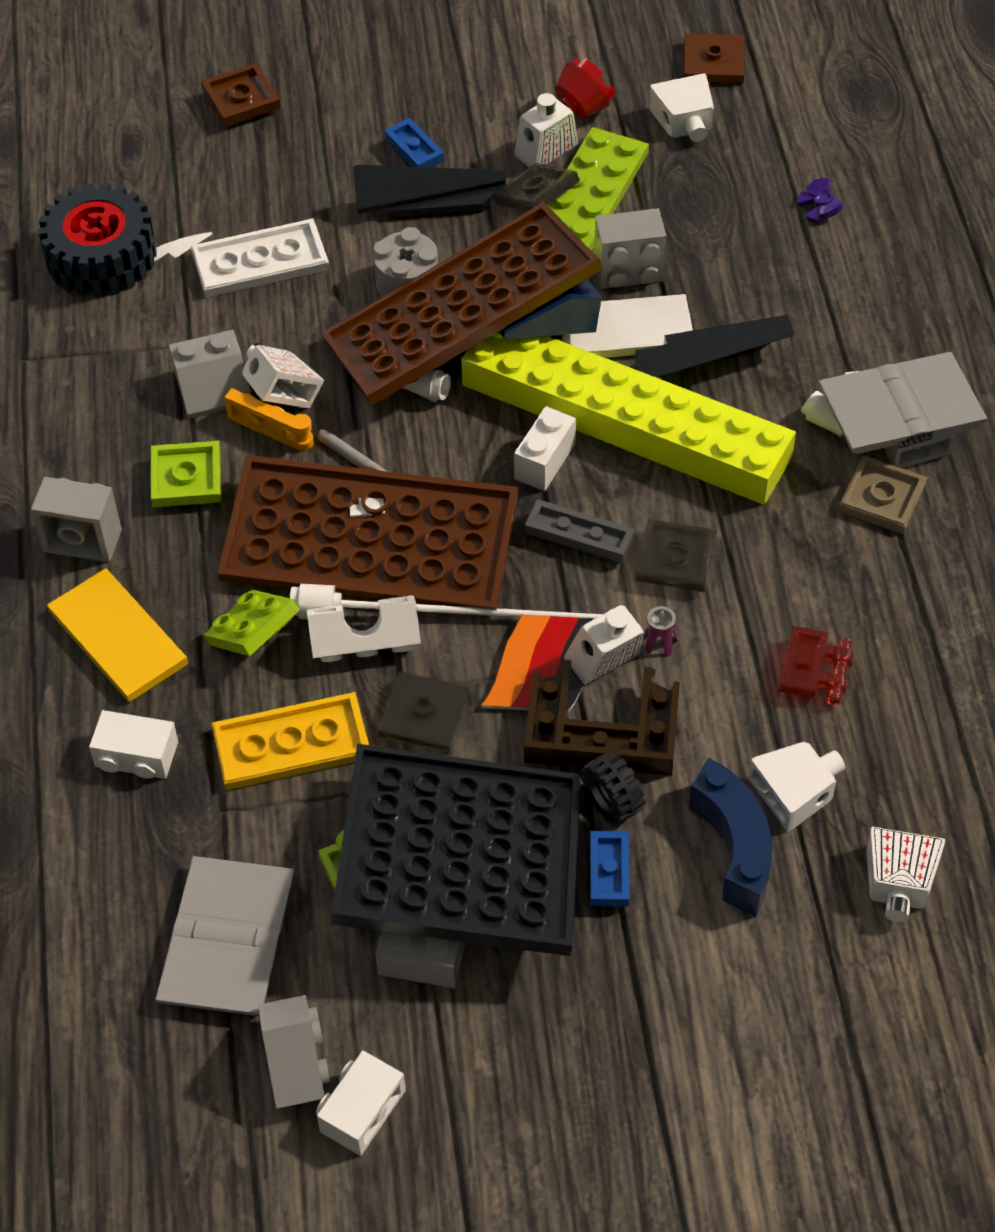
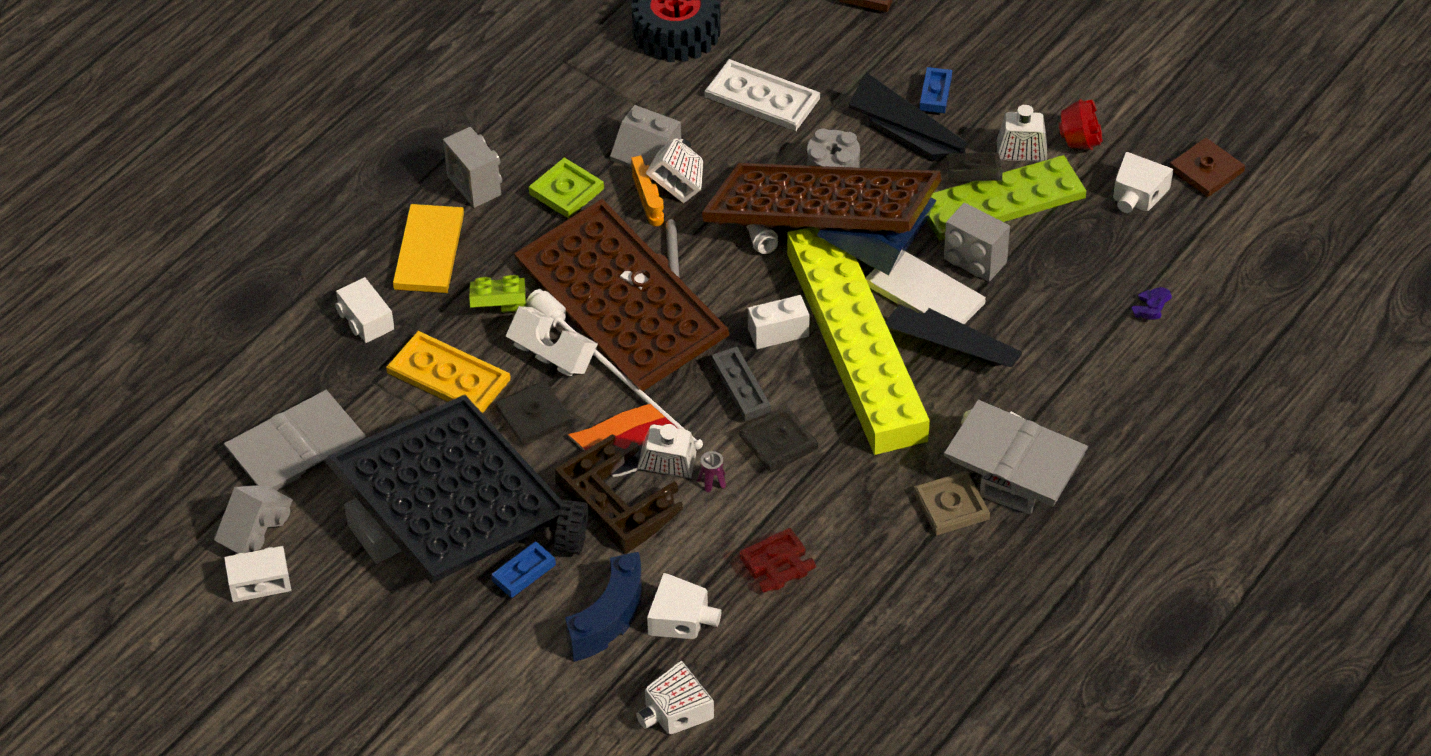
camera: 45 degrees right, 5 degrees down
white sticker [154,232,212,262] -> none

